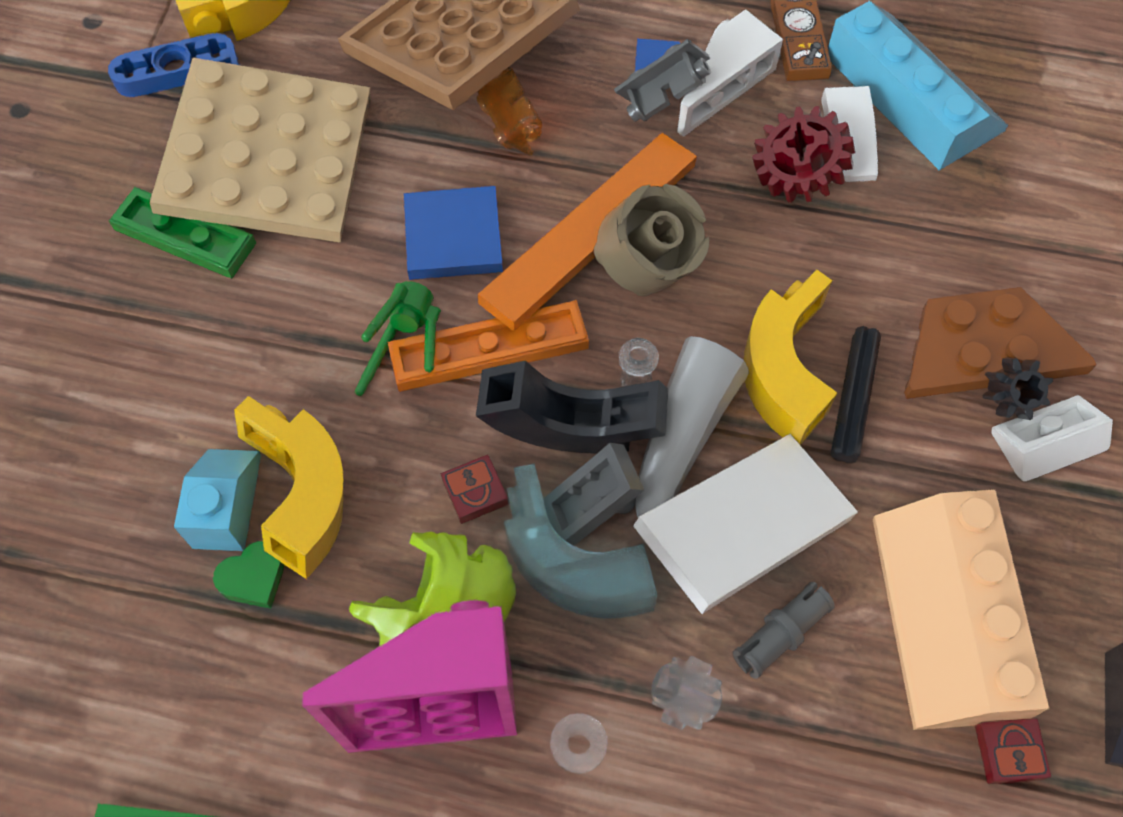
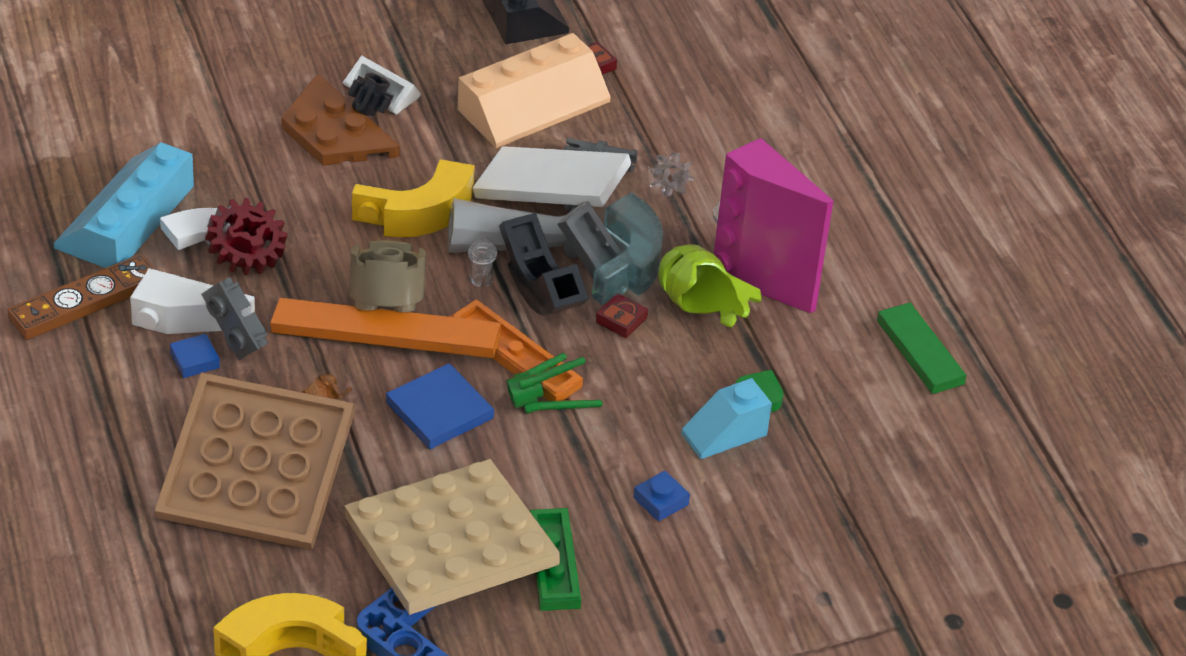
camera: 125 degrees left, 20 degrees down
yellow arch [234,396,344,580] -> none
black axle [830,326,881,463] -> none
none -> blue plate [633,470,690,522]

